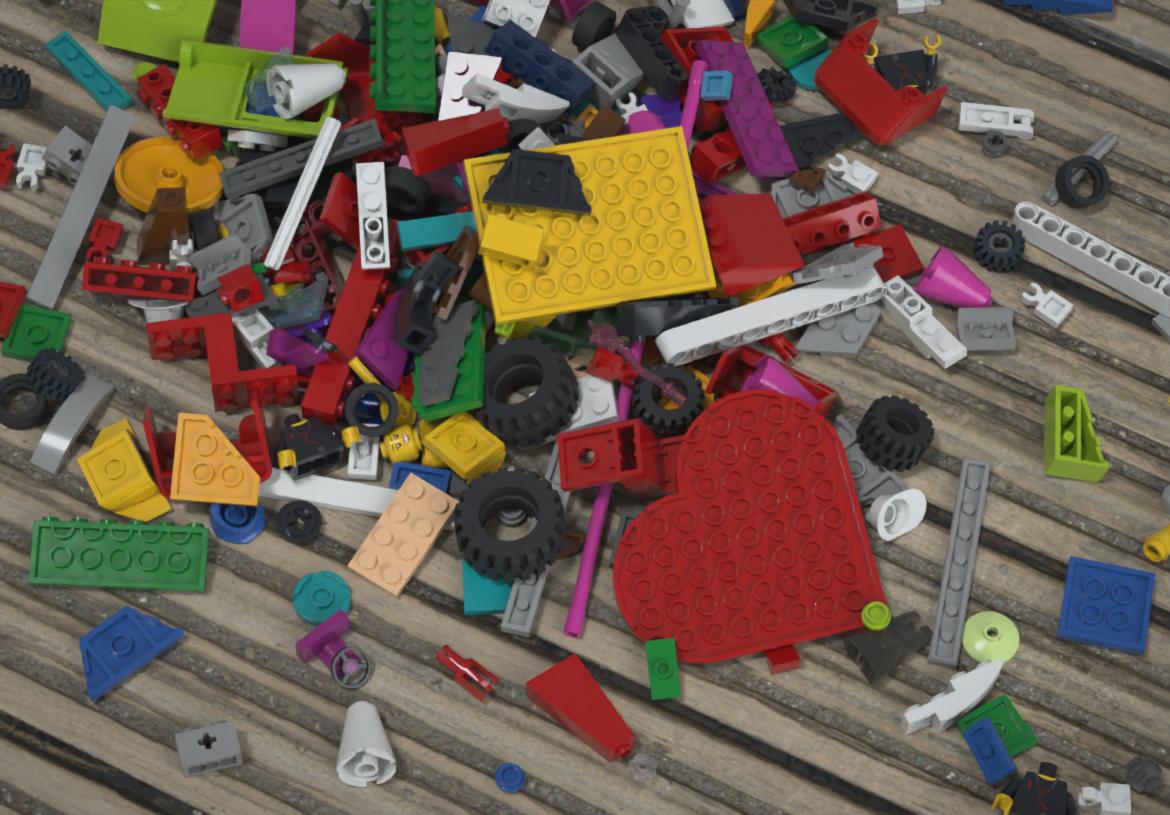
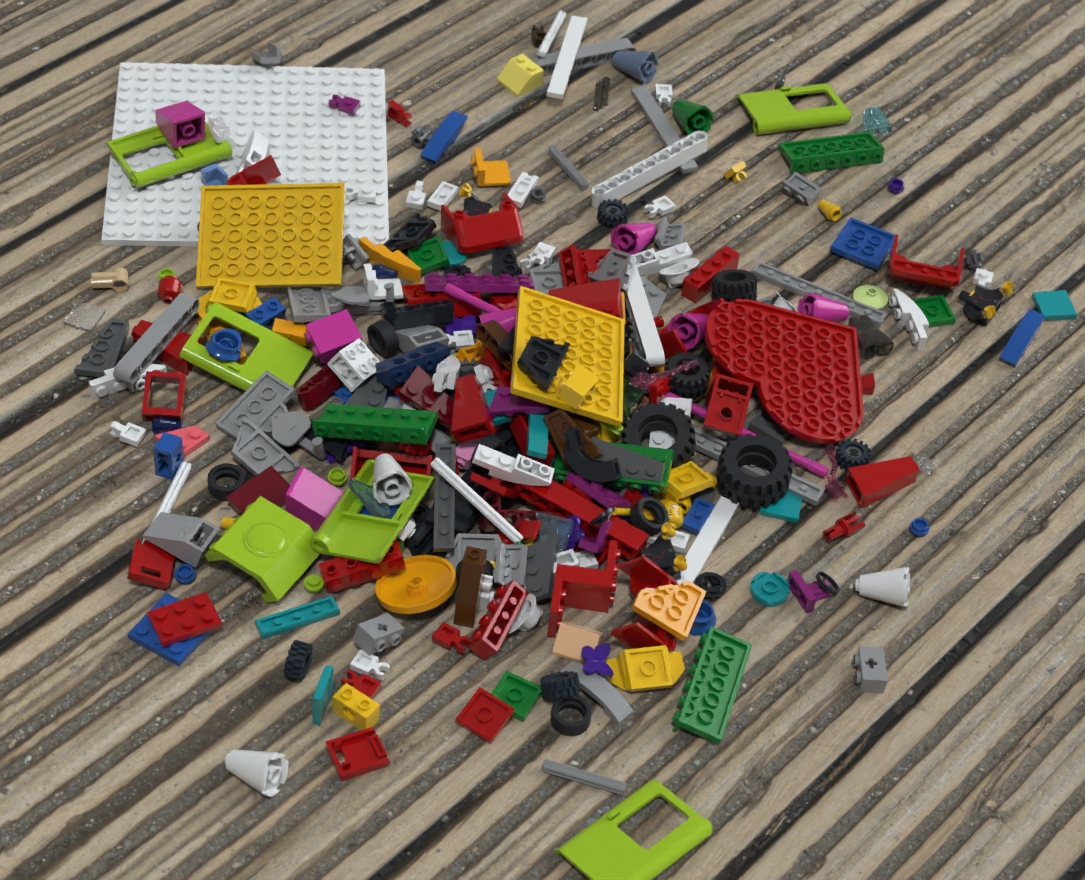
camera: 75 degrees left, 15 degrees down
light grey tile [26,105,136,310] -> none
blue wing [79,606,185,702] -> none
red brick [217,264,265,313] -> none
light nougat plate [348,473,459,599] -> none
green plate [645,638,681,700] -> none
dark azure plate [700,71,733,101] -> none
reddish brown tile [789,167,826,195] -> none
lime plate [861,602,891,630] -> none
blue plate [962,718,1017,785] -> none
lime wedge [1044,384,1109,483] -> none
black tyre [1055,155,1109,209] -> none
none -> white plate [427,181,458,211]
none -> light orange bracket [471,148,511,186]
none -> white plate [530,242,556,270]
none -> light nougat slope [552,621,604,664]
none -> dark purple animal [581,643,614,677]
none -> white piece [659,258,699,288]
none -> red brick [681,246,740,304]
none -> dark pink cone [797,292,849,323]
none -> clear pink piece [824,444,848,499]
none -> black bush [835,438,871,472]
none -> red windscreen [887,235,964,291]

